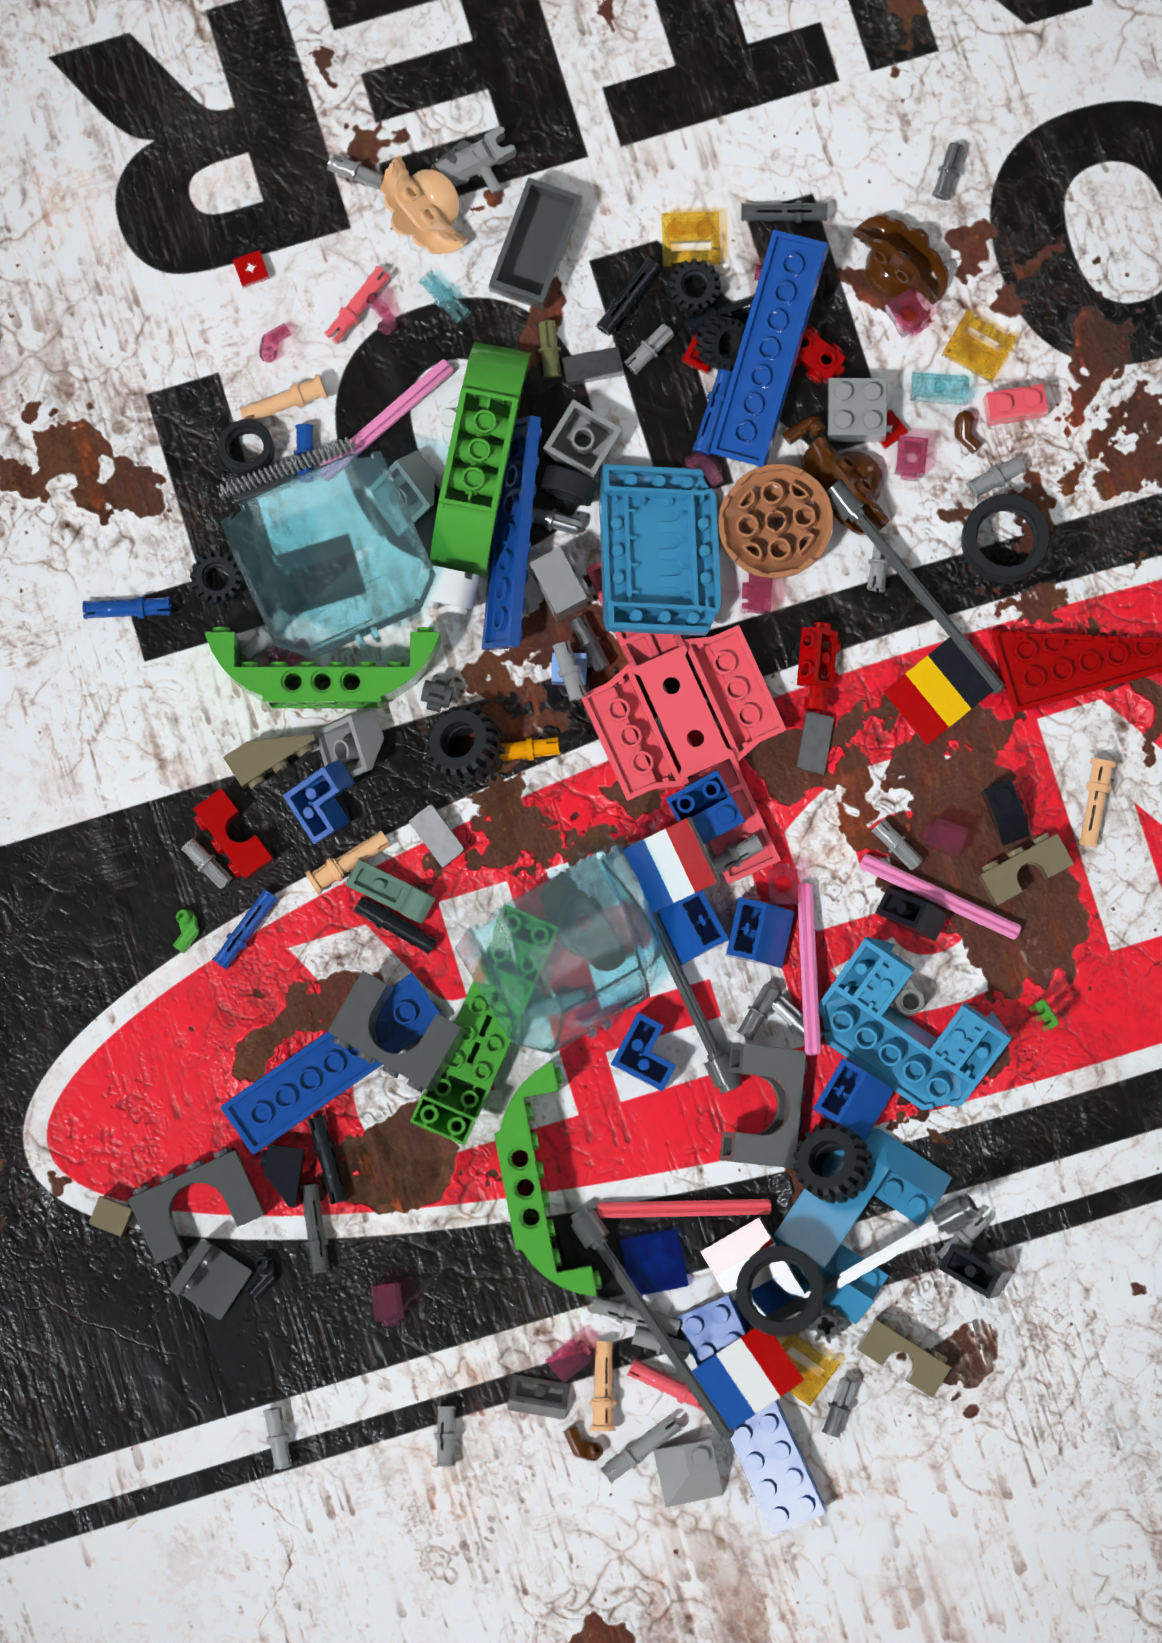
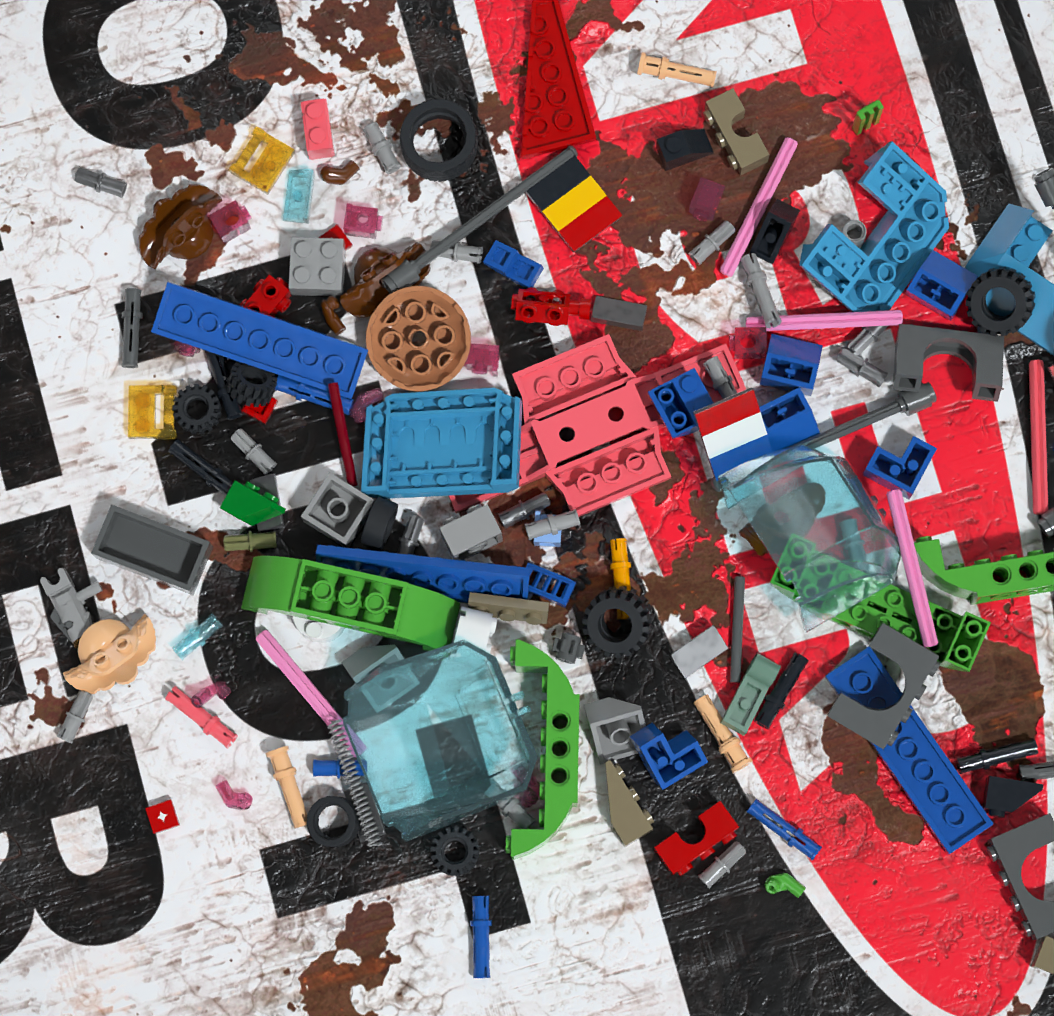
camera: 85 degrees left, 5 degrees down
none -> green slope [220,481,286,526]
none -> dark red bar [328,382,358,487]
none -> dark tan plate [468,592,549,625]
none -> blue slope [483,240,544,288]
none -> blue slope [526,562,576,608]
none -> dark grey bar [730,576,745,683]
none -> light grey pin [740,253,782,328]
none -> bright pink axle [886,489,938,647]

